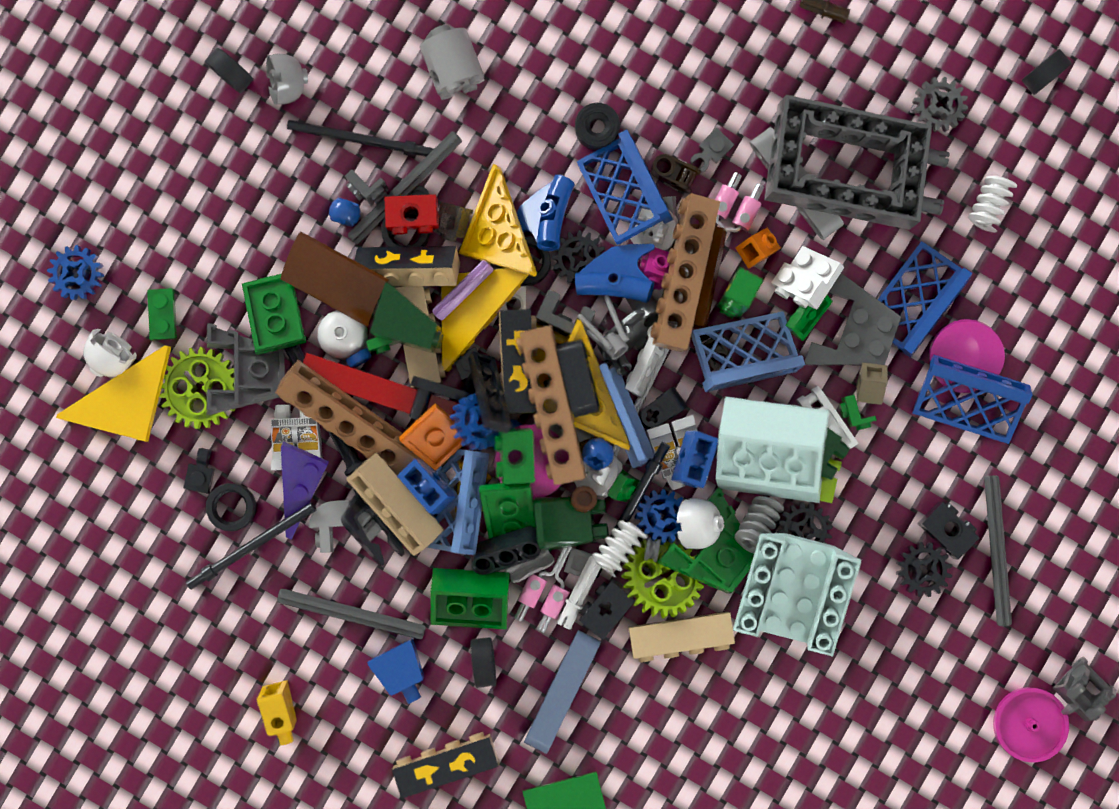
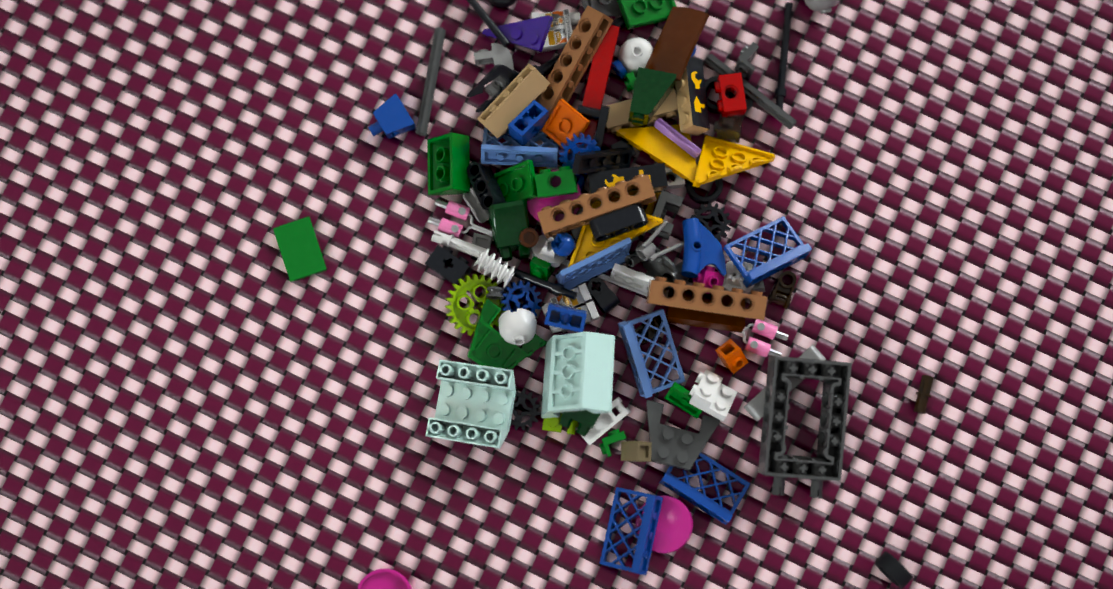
camera: 85 degrees right, 5 degrees down
yellow torso [257,680,297,746] -> none
blue piece [329,198,361,227] -> none
black brick [392,732,500,799] -> none
light grey cylinder [420,25,484,100] -> none
black tyre [471,637,496,688] -> none
blue pin [517,175,575,251] -> none
sand blue beam [524,630,601,754] -> none
black tyre [575,103,620,150] -> none
tan brick [628,611,735,662] -> none
dark grey plate [690,127,734,173] -> none
green brick [716,268,763,319] -> none
light grey piece [735,496,784,553] -> none
black gear [896,542,953,597] -> none
dark grey gear [912,77,968,133] -> none
black brick [917,502,979,560] -> none
white piece [968,176,1017,232] -> none
dark grey axle [984,475,1012,626] -> none

